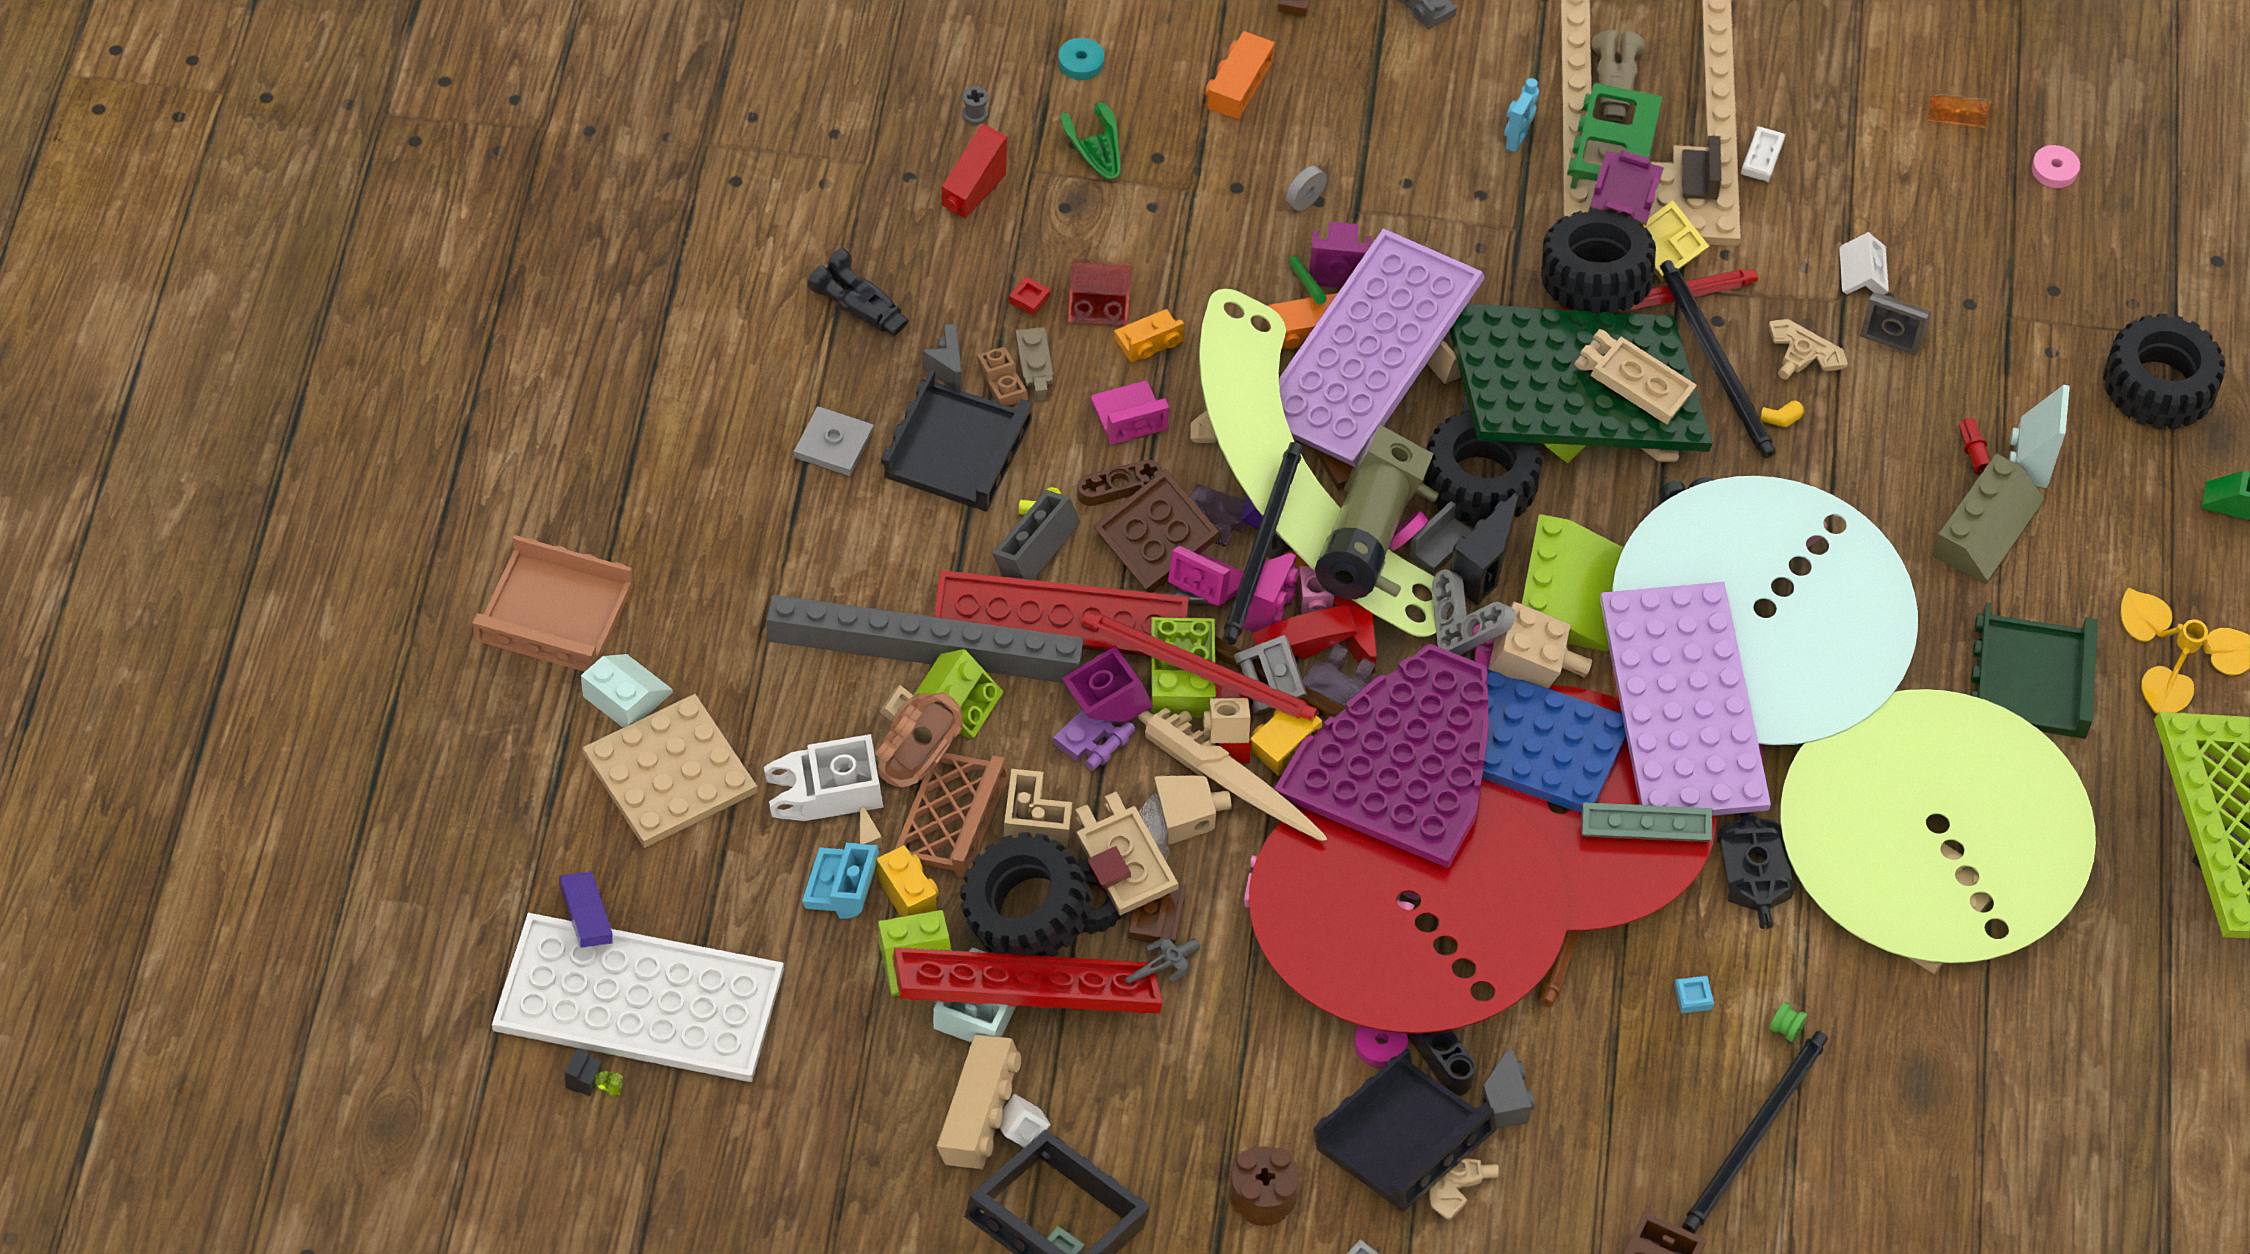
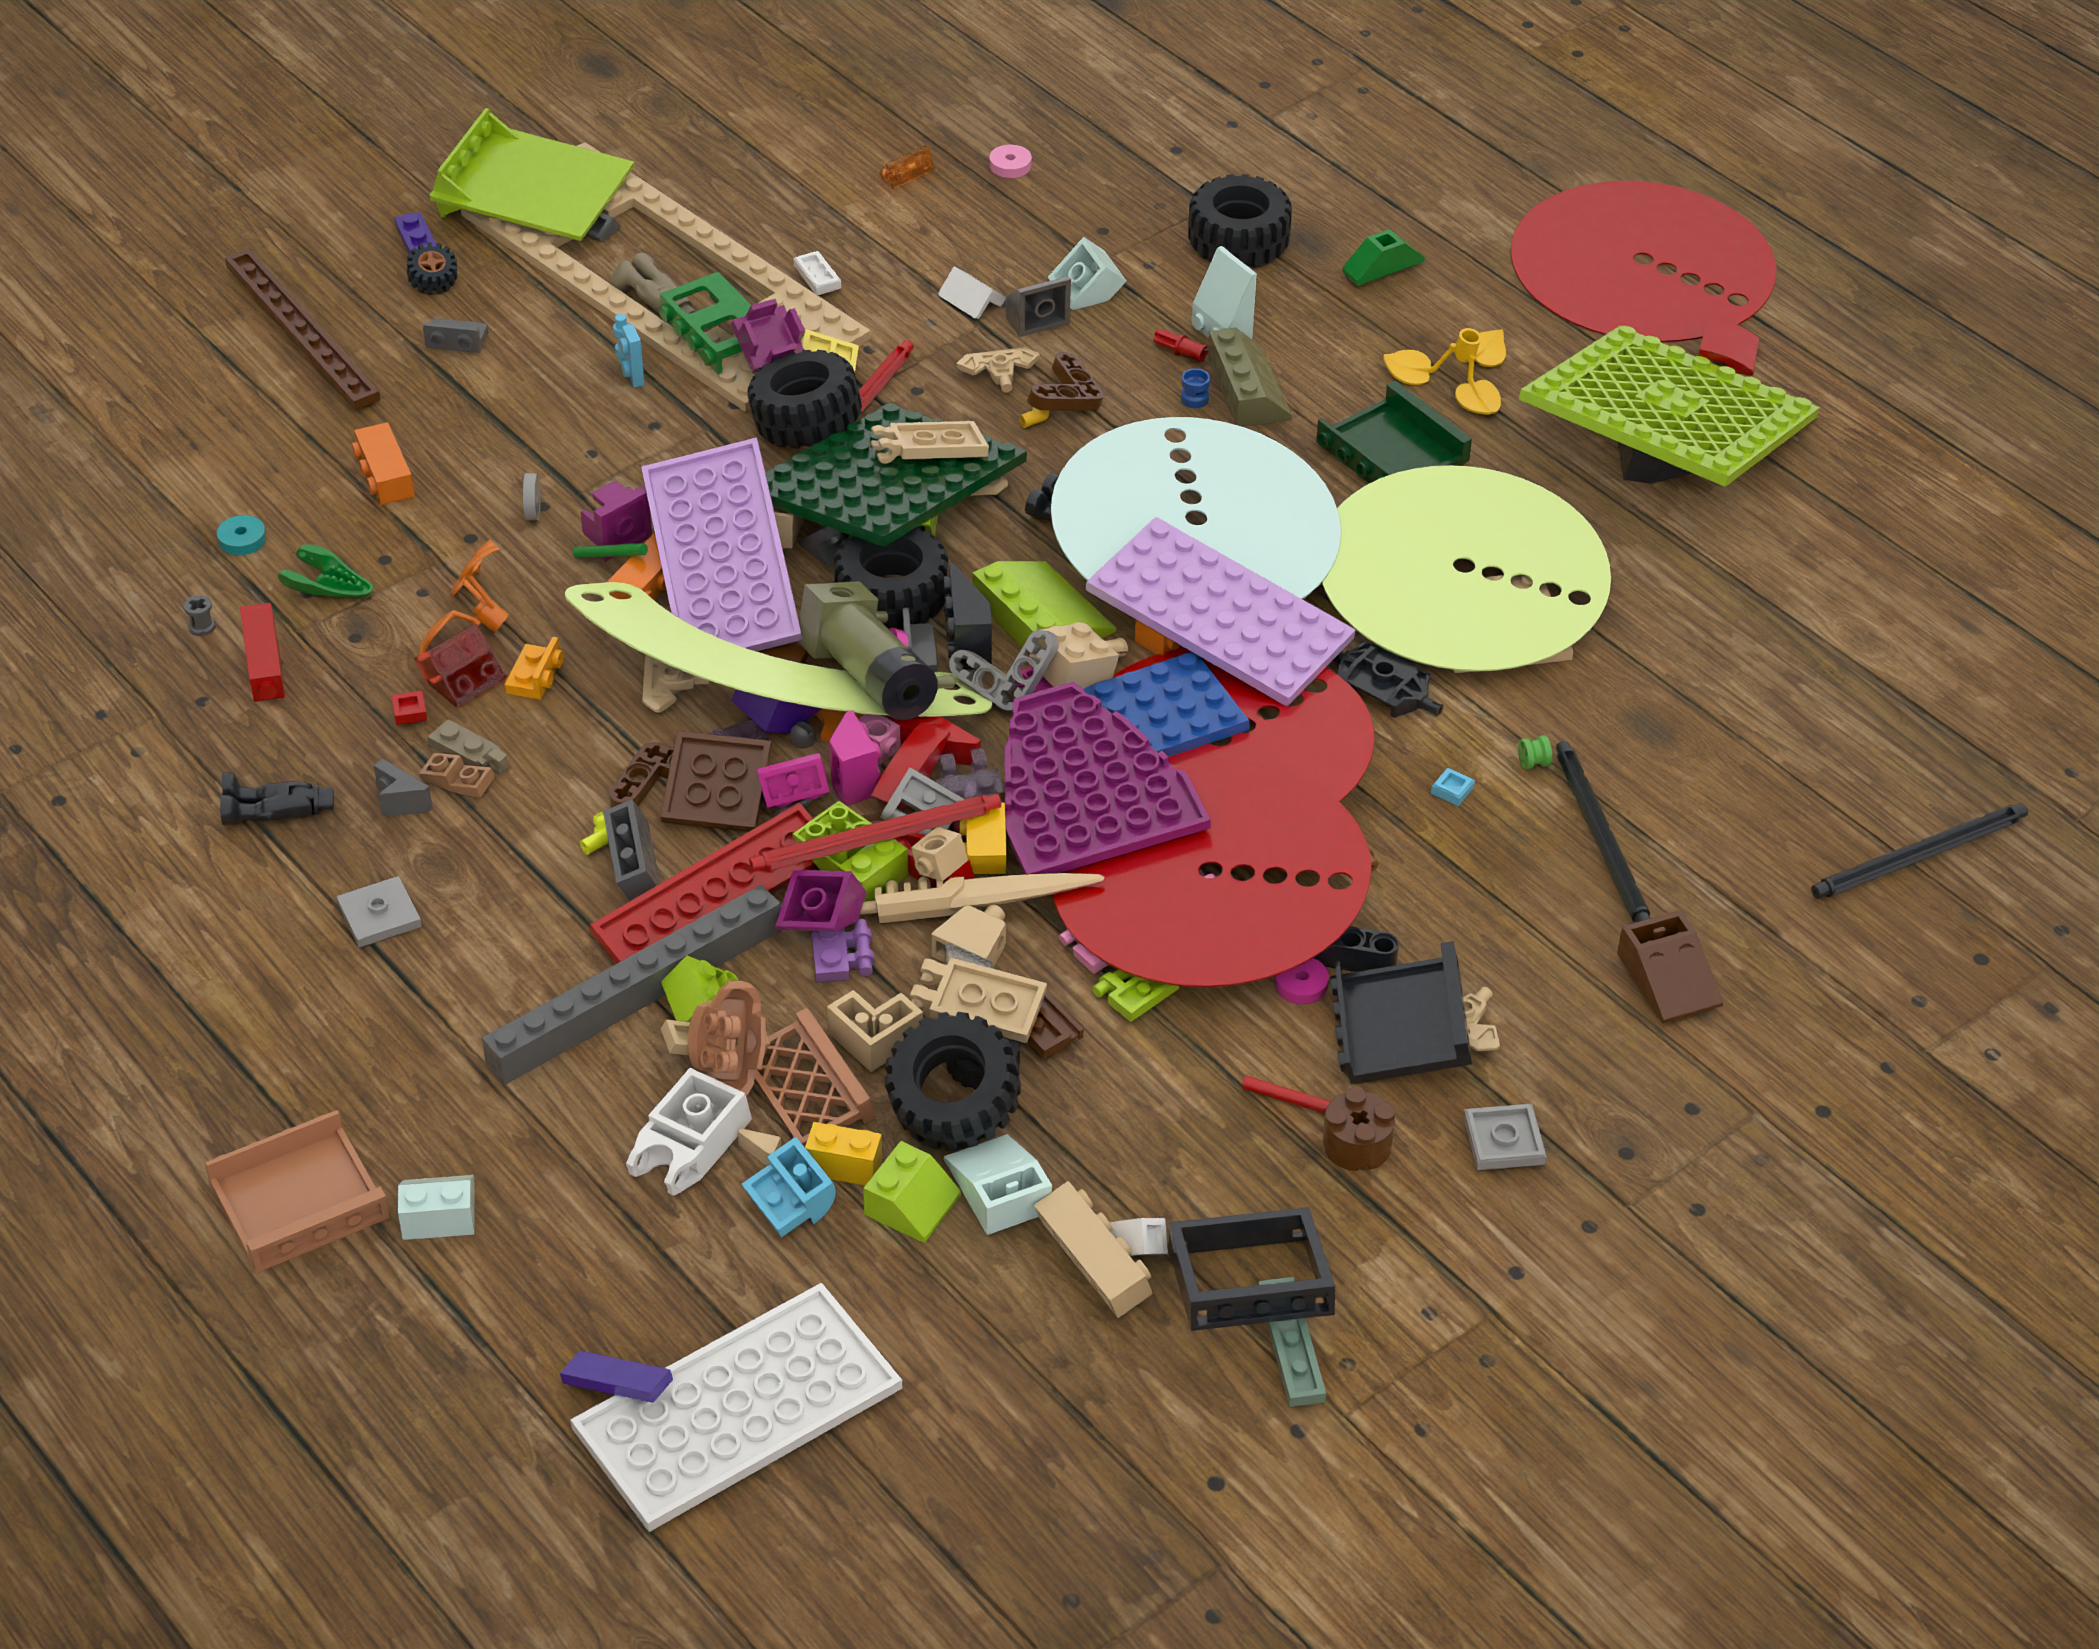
camera: 45 degrees left, 10 degrees down
black piece [565,1048,623,1096] -> none
tan plate [582,694,758,848] -> none
black panel [881,369,1033,512] -> none
red plate [892,947,1163,1014] -> none
dark red tile [1087,846,1131,890] -> none
dark pink bracket [1091,381,1169,445] -> none
dark grey piece [1126,938,1200,983] -> none
black piece [1222,442,1302,645] -> none
dark grey slope [1481,1049,1534,1129] -> none
sand green plate [1581,802,1712,842] -> none
black piece [1660,260,1776,458] -> none
dark brown panel [1682,135,1722,200] -> none
none -> orange plant [419,539,509,661]
none -> reddish brown beam [1027,352,1104,411]
none -> light aqua slope [1048,237,1126,310]
none -> lime plate [1092,969,1179,1022]
none -> blue wheel [1181,368,1210,408]
none -> red bar [1242,1076,1331,1114]

